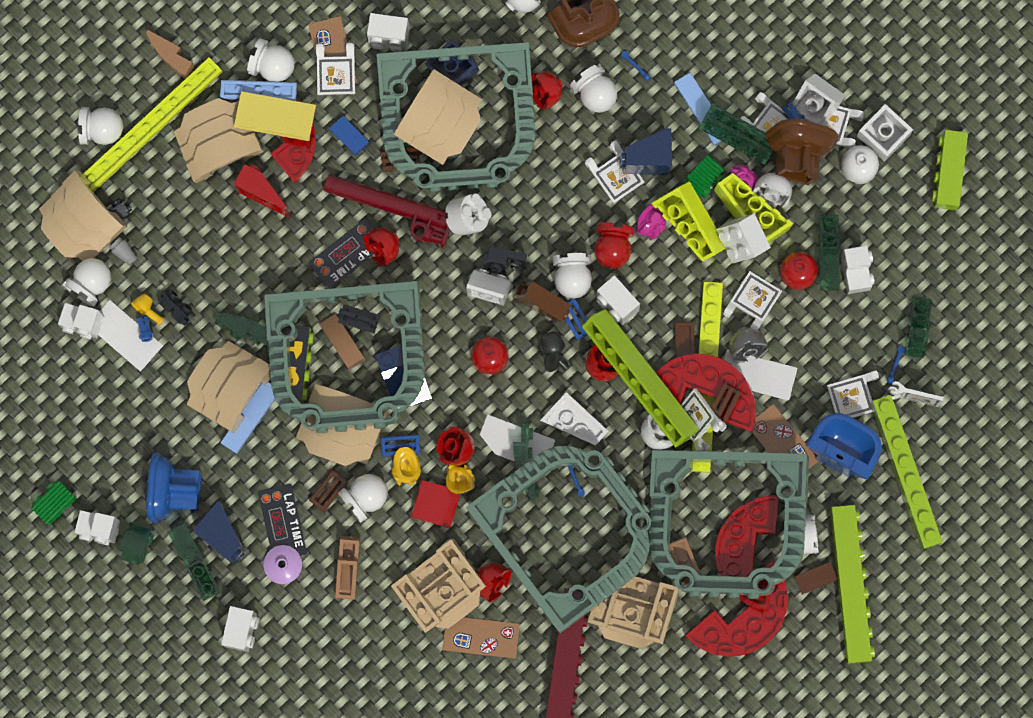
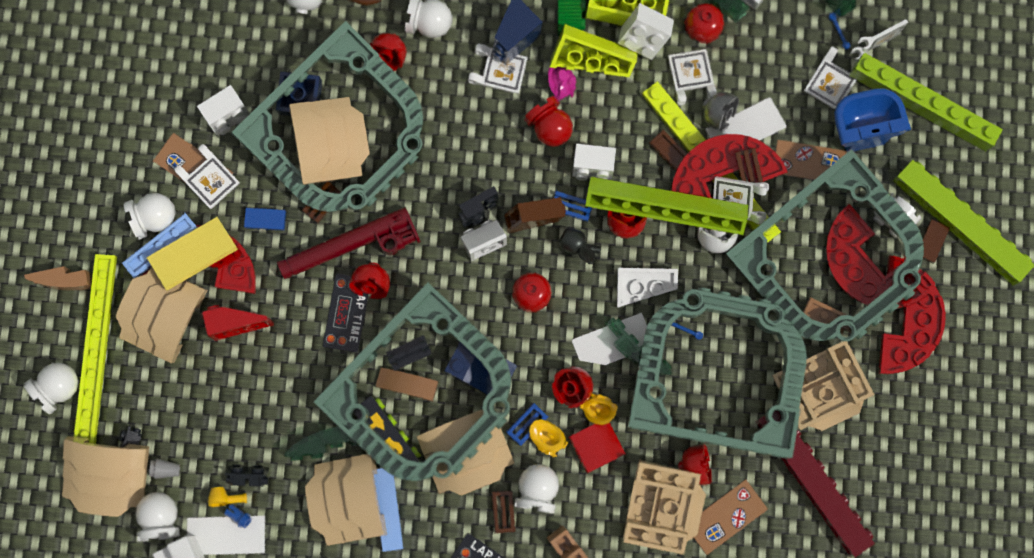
camera: 50 degrees left, 0 degrees up
white brick [446,194,491,235] -> none
white tile [553,253,592,299] -> none

